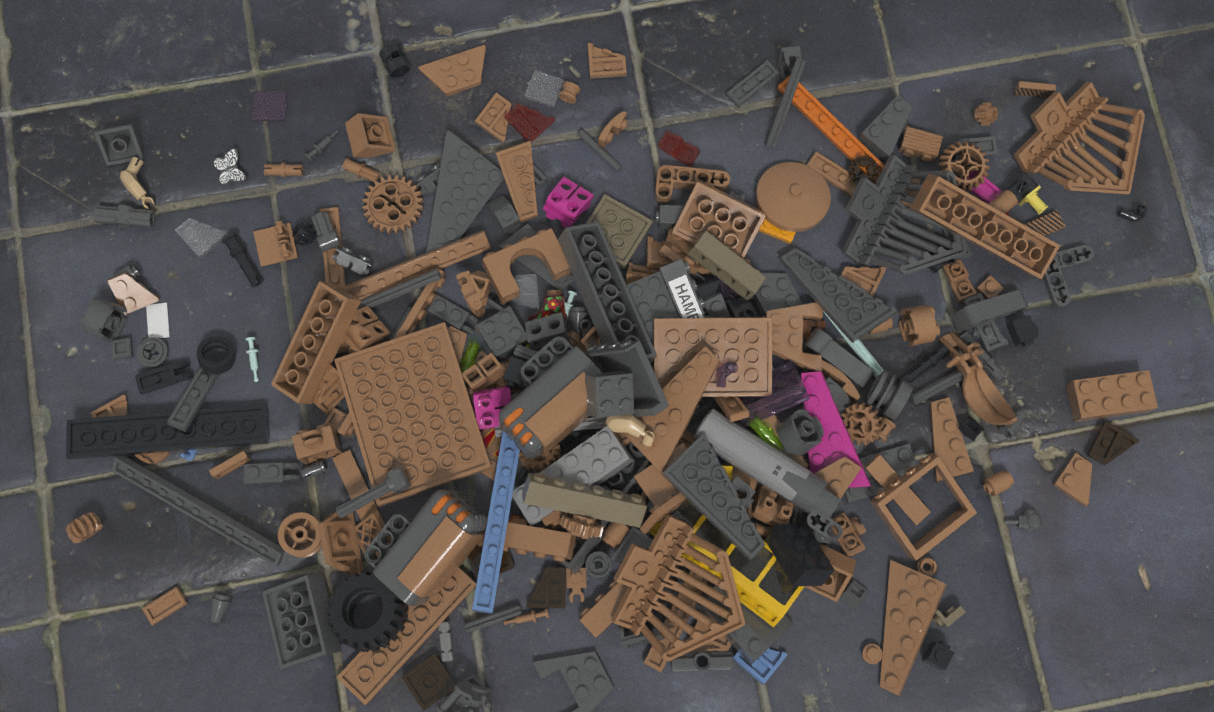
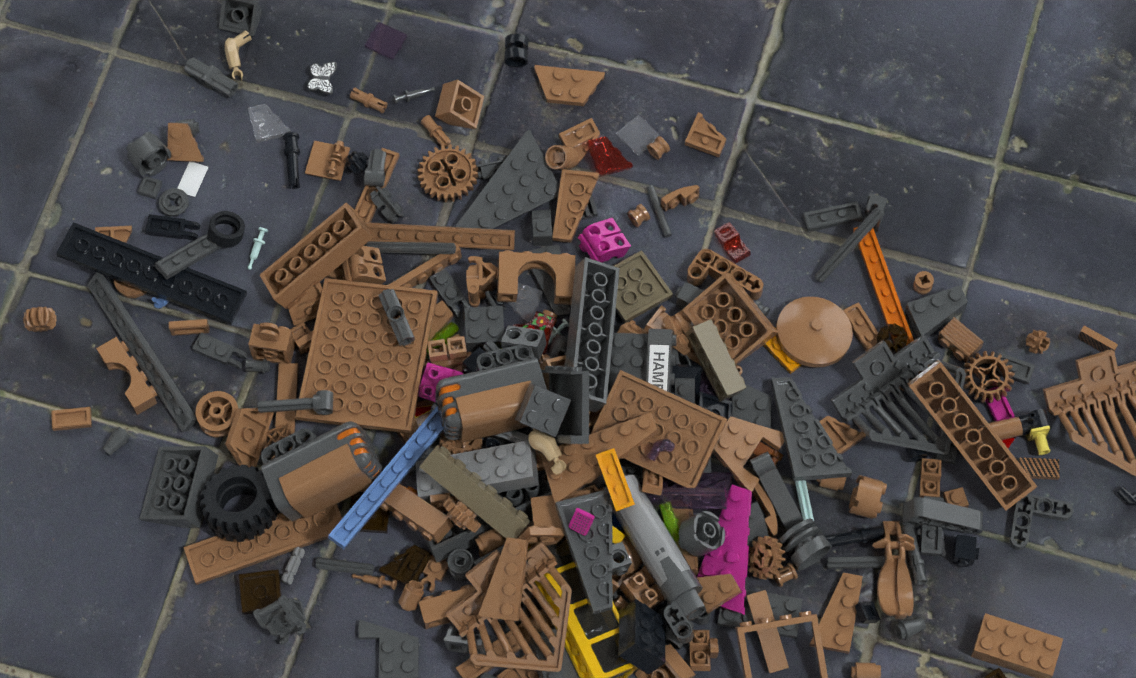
camera: 30 degrees right, 10 degrees down
none -> medium nougat arch [96,337,157,415]
none -> dark grey piece [378,289,415,346]
none -> medium nougat brick [398,580,424,611]
none -> medium nougat wing [478,538,529,621]
none -> medium nougat wheel [545,145,578,170]
none -> dark pink slope [569,508,595,536]
none -> light orange plate [595,448,635,511]
none -> medium nougat wheel [627,204,650,228]
none -> medium nougat wheel [913,271,934,295]

